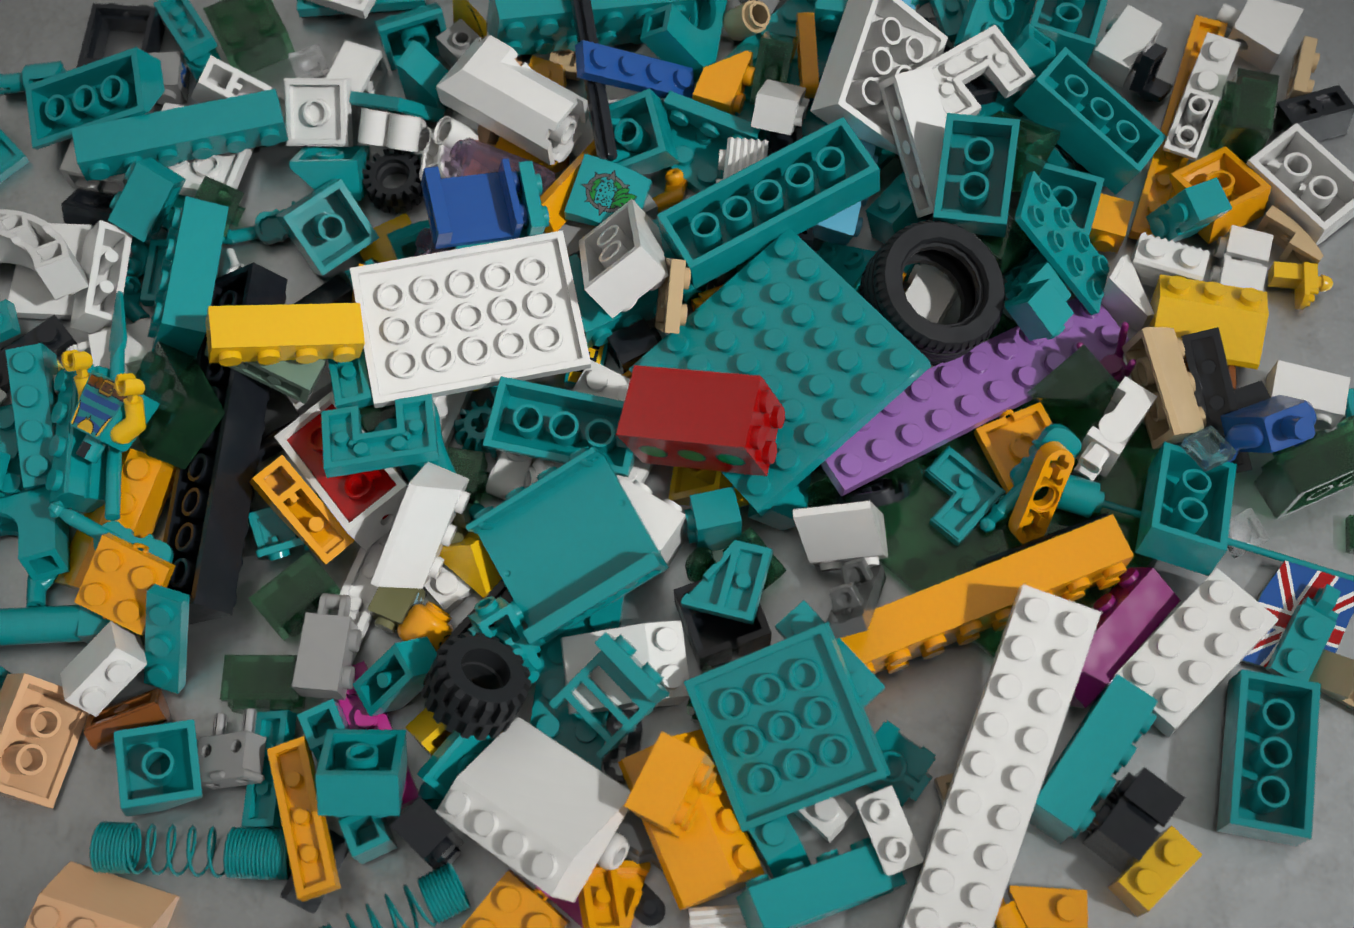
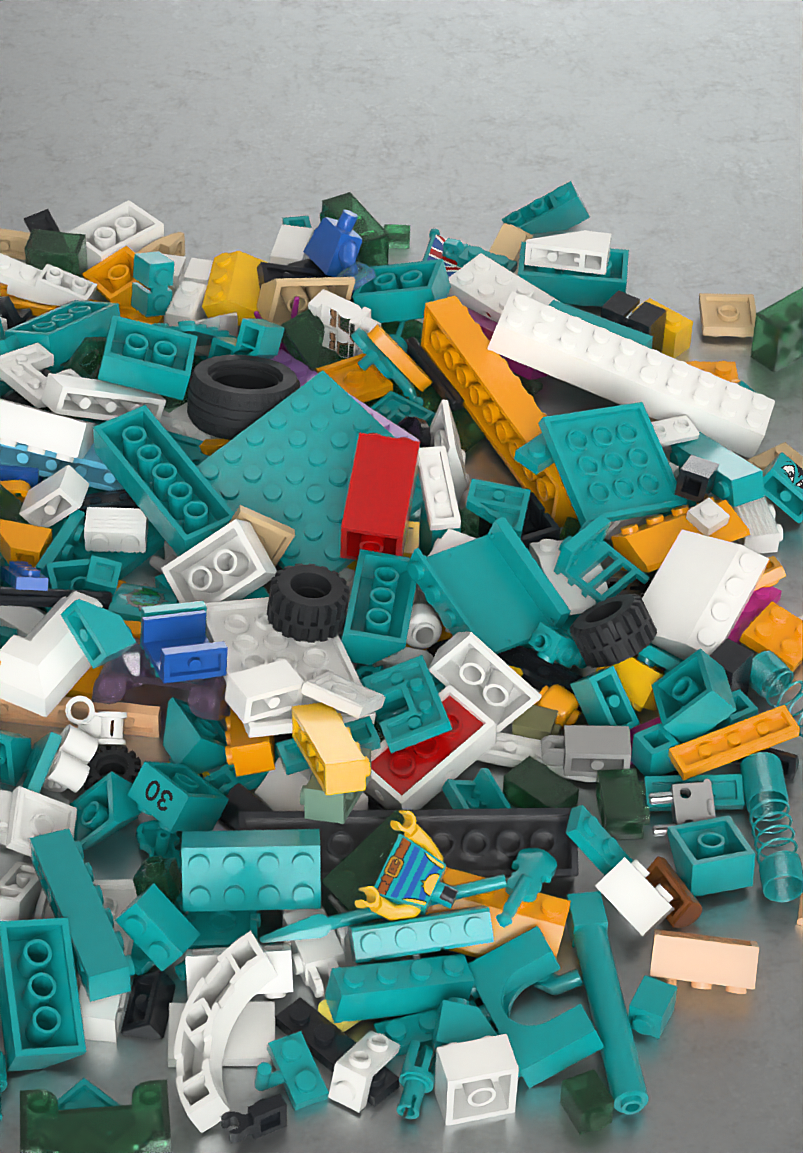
camera: 100 degrees left, 25 degrees down
light orange plate [74,533,176,635] -> none
light orange slope [250,455,355,565] -> none
light orange brick [624,731,717,838] -> none
dark grey hinge [826,557,886,639] -> none
yellow piece [1268,261,1333,310] -> none
none -> teal slope [60,599,136,669]
none -> teal plate [84,555,122,595]
none -> white brick [225,659,304,724]
none -> black tyre [267,563,350,643]
none -> white tile [300,672,386,719]
none -> white tile [418,446,461,531]
none -> white slope [525,230,612,275]
none -> black brick [674,455,719,503]
none -> white plate [686,498,730,536]

